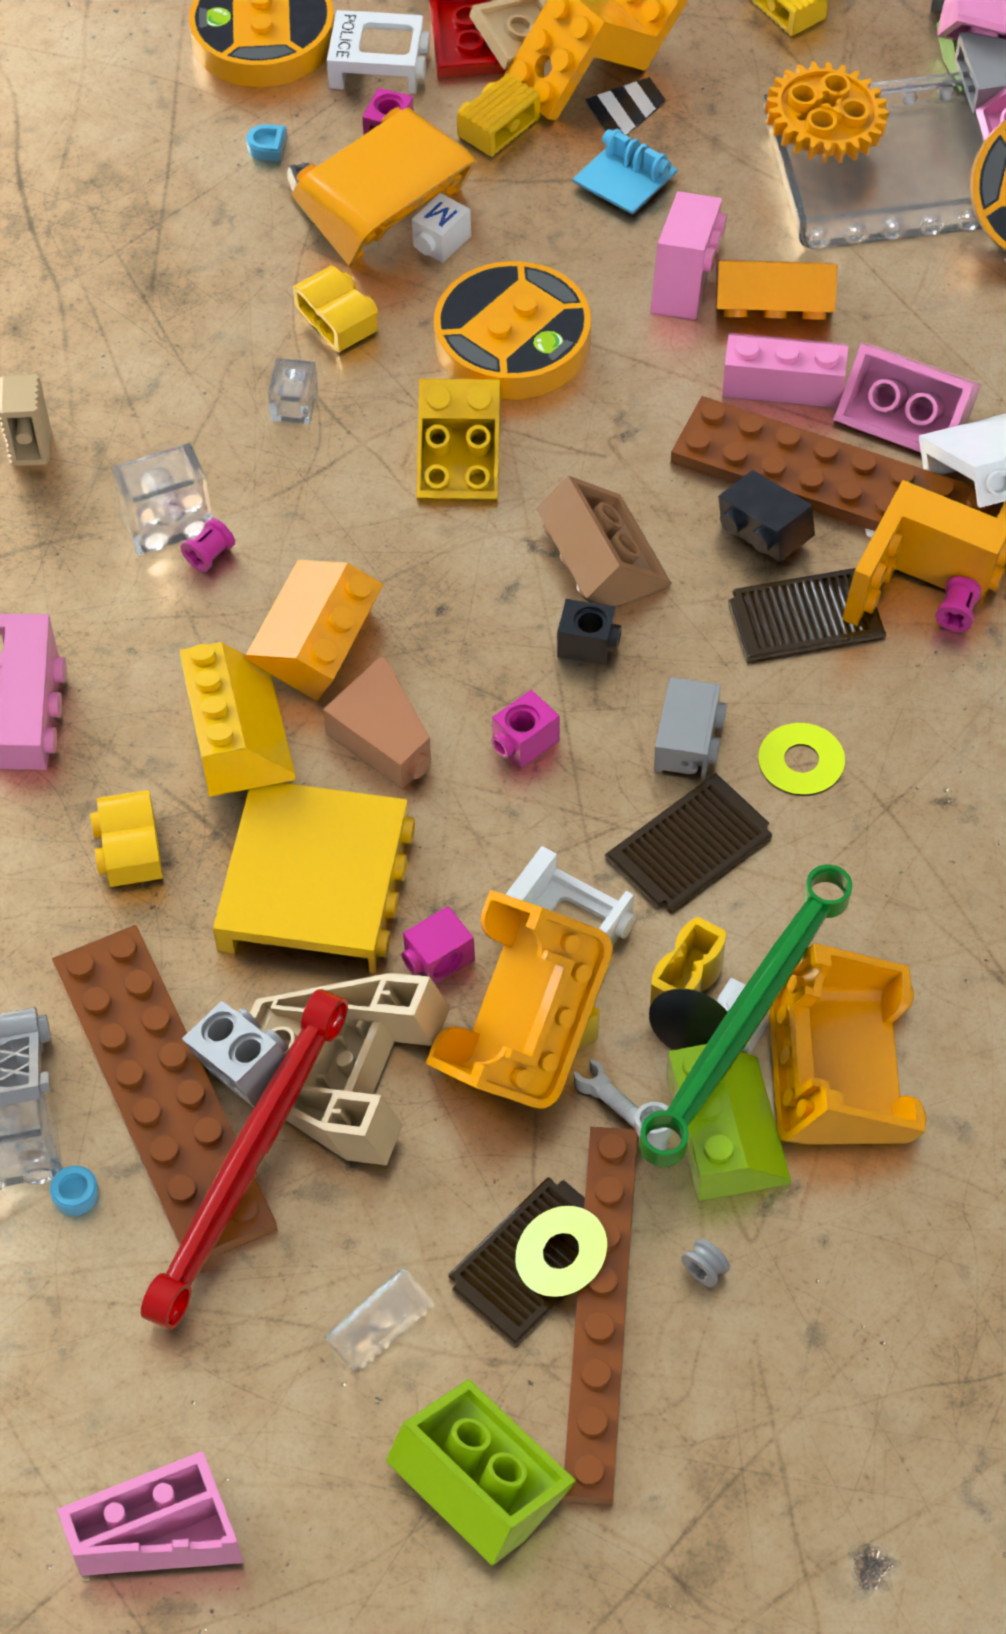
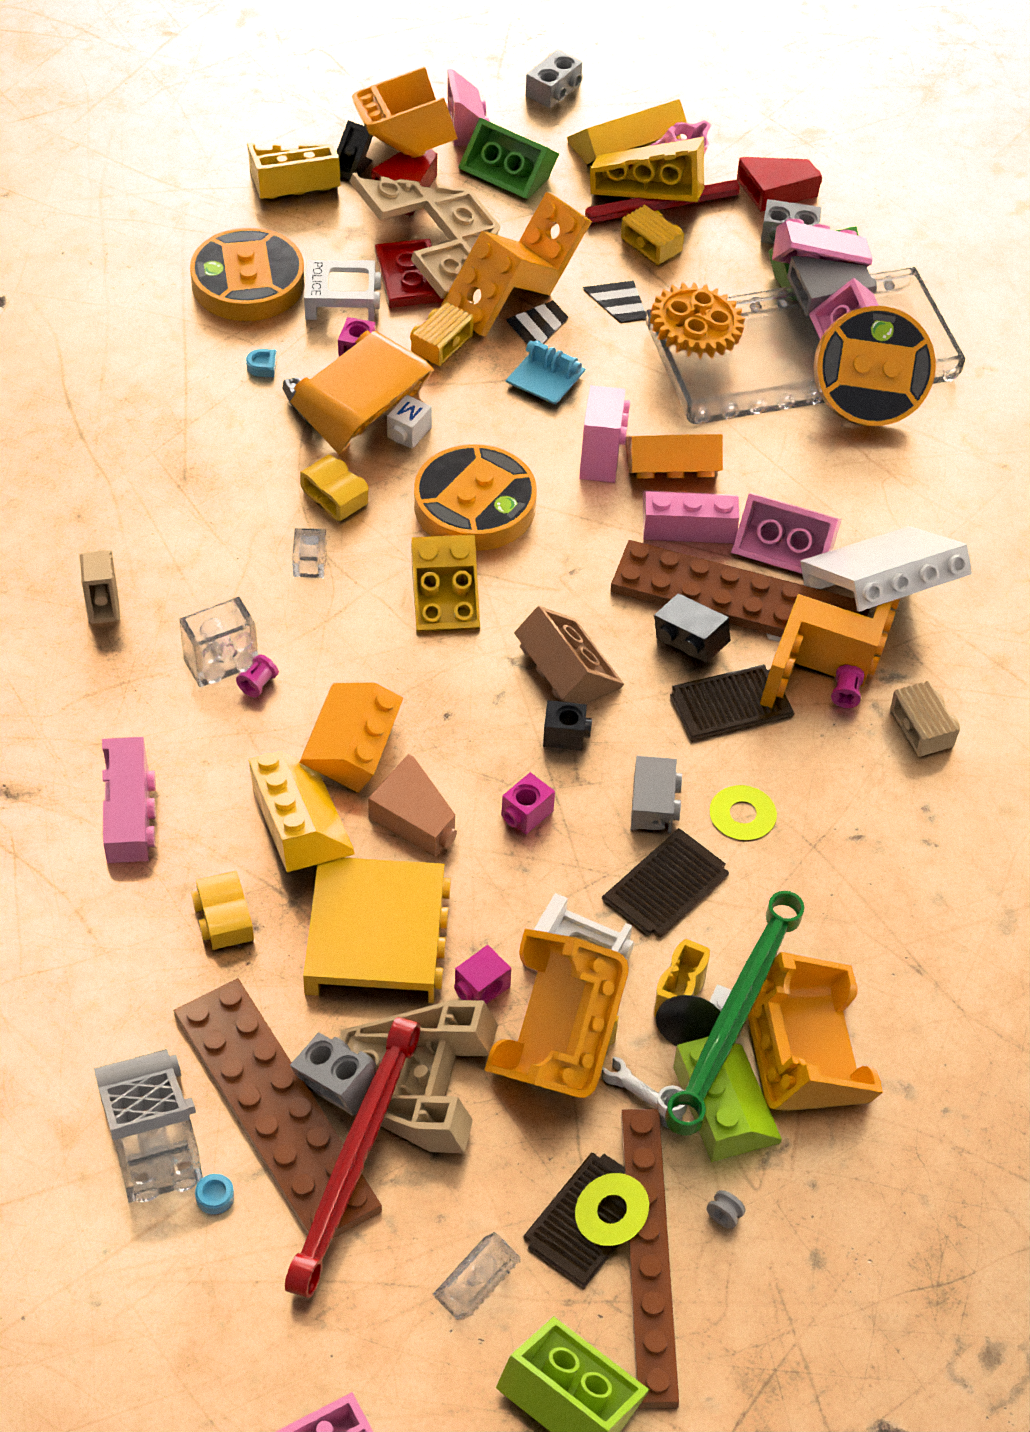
camera: 10 degrees left, 5 degrees down
none -> sticker [582,280,648,322]

